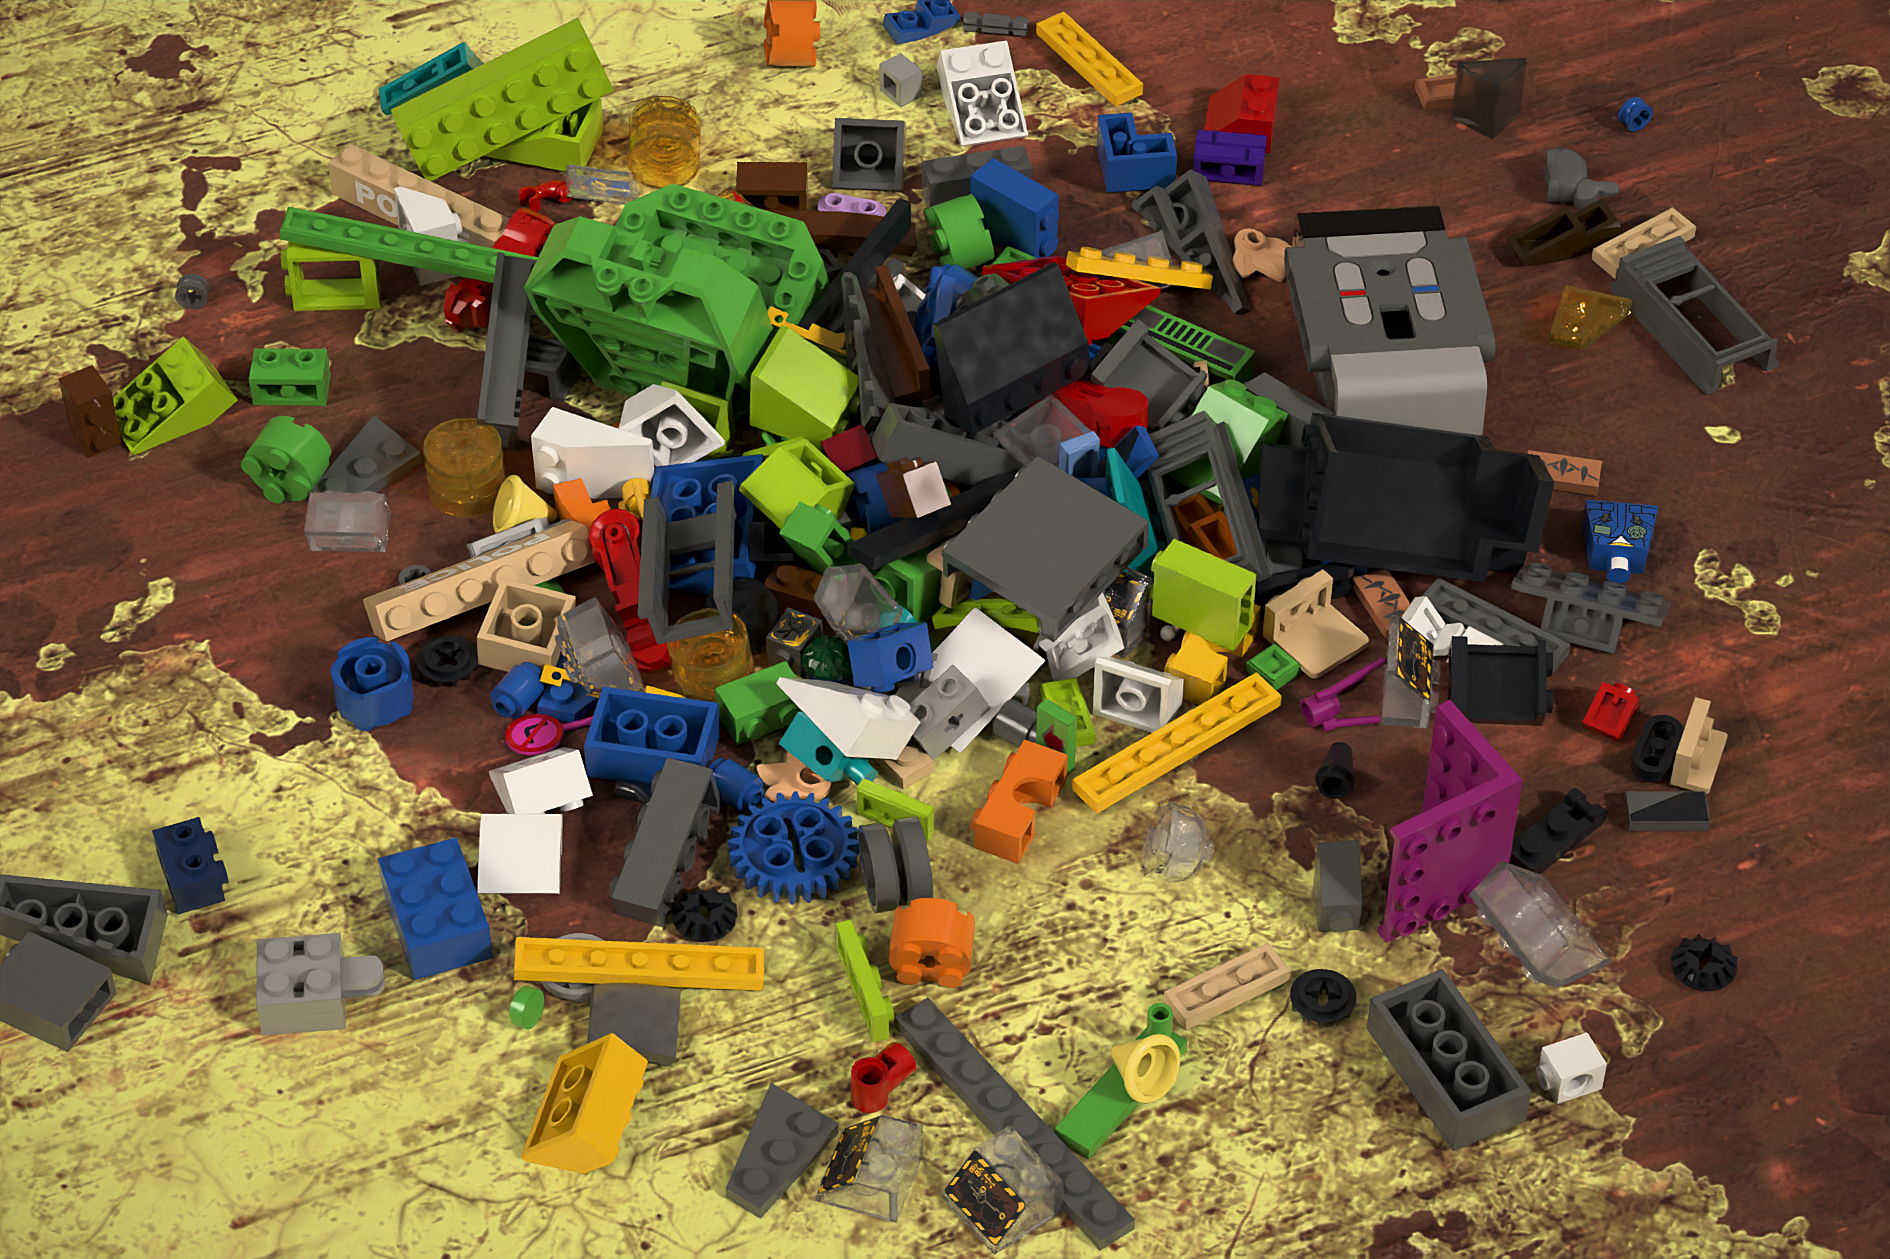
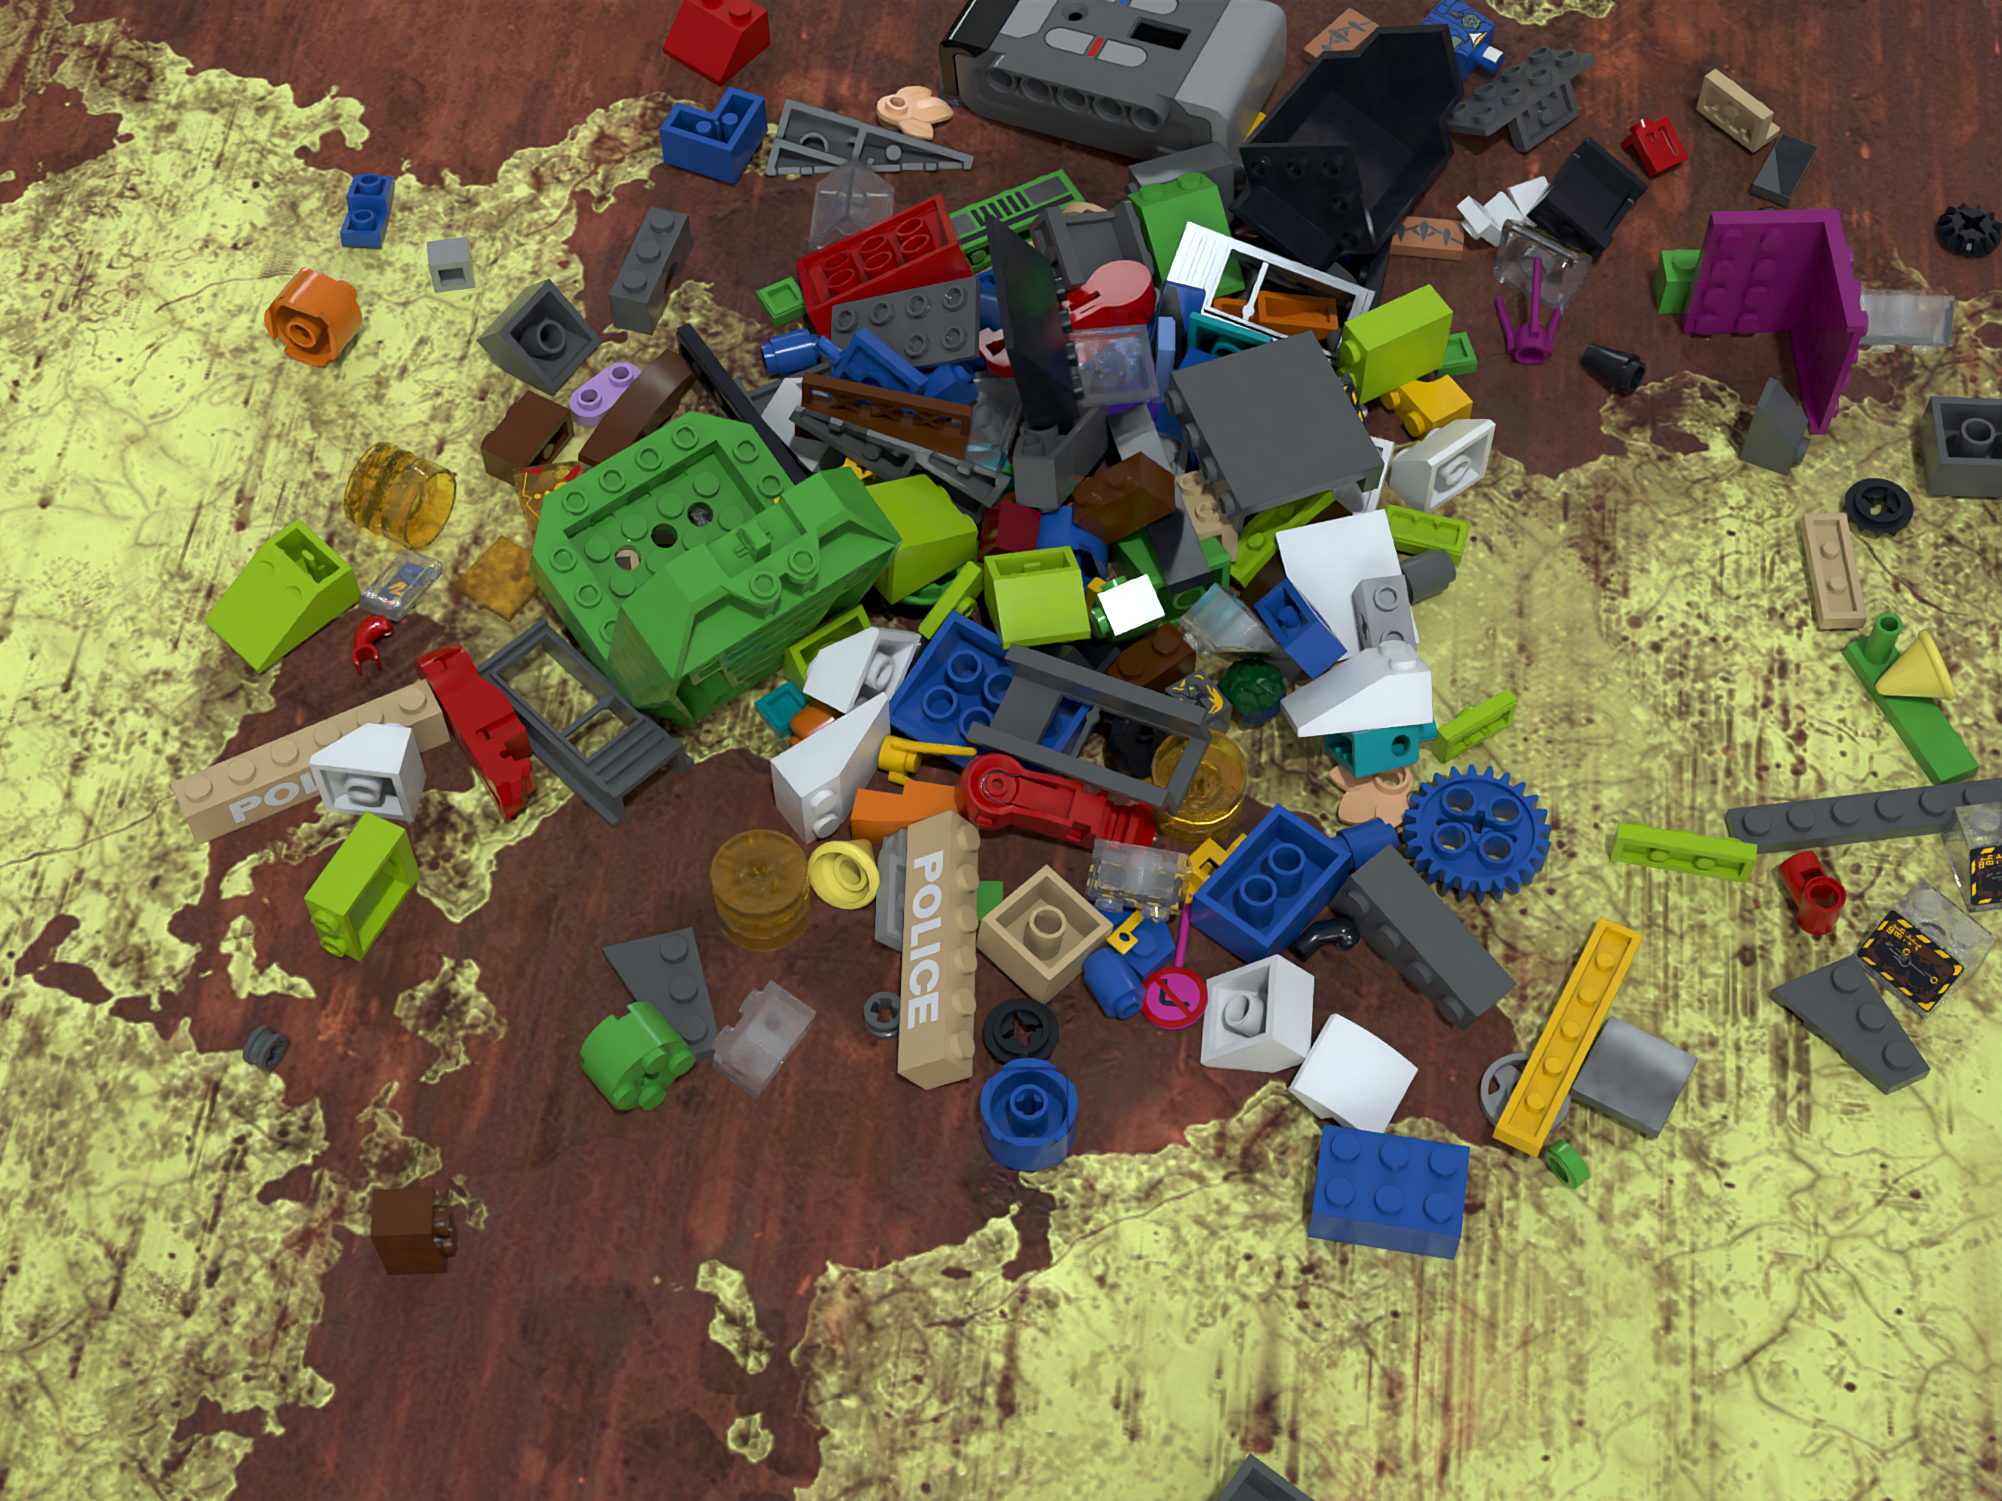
camera: 60 degrees left, 10 degrees up
lime slope [113,336,238,455] -> none
dark blue brick [152,817,229,915] -> none
bright green brick [249,348,331,406] -> none
light grey brick [256,933,385,1036] -> none
bright green tile [280,207,538,283] -> none
teal slope [379,42,484,115] -> none
lime brick [391,18,614,181] -> none
dark grey piece [474,252,537,451] -> none
yellow slope [521,1033,648,1174] -> none
black gear [672,885,738,942] -> none
bright green brick [715,661,803,745] -> none
dark grey wheel [858,816,933,914] -> none
orange brick [889,898,975,988] -> none
bright green brick [923,194,994,270] -> none
white slope [936,41,1028,147] -> none
dark grey axle [963,11,1029,37] -> none
blue brick [970,158,1059,258] -> none
orange arch [970,739,1068,864] -> none
yellow plate [1036,11,1143,107] -> none
bright green tile [1036,699,1077,776] -> none
yellow plate [1066,247,1213,290] -> none
yellow plate [1072,672,1281,814] -> none
clear cylinder [1141,800,1214,883] -> none
dark purple brick [1193,130,1267,186] -> none
tan bracket [1262,569,1369,679] -> none
dark grey plate [1422,578,1571,678] -> none
black plate [1631,715,1684,782] -> none

